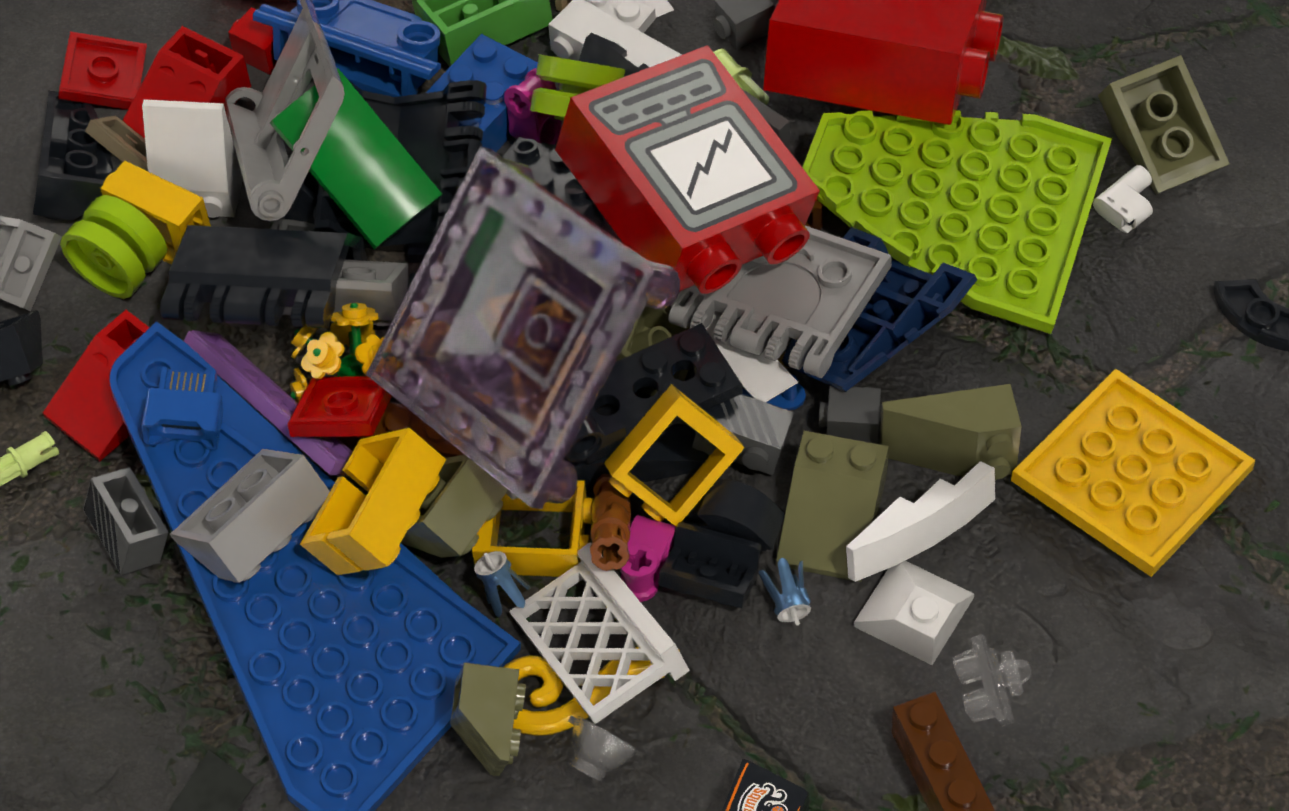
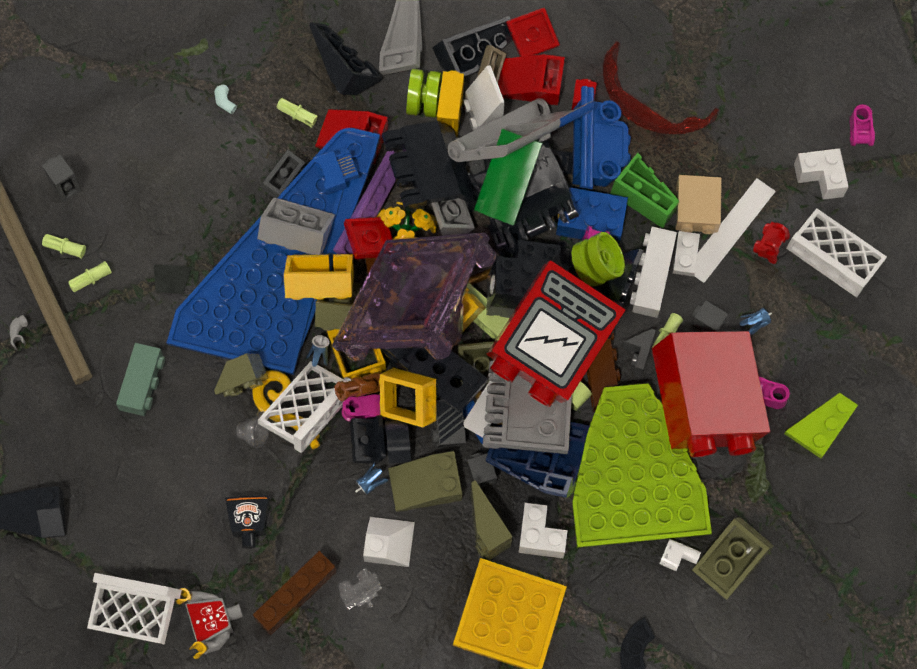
camera: 60 degrees right, 15 degrees up
white slope [846,461,995,582] -> none
none -> white brick [519,503,567,558]

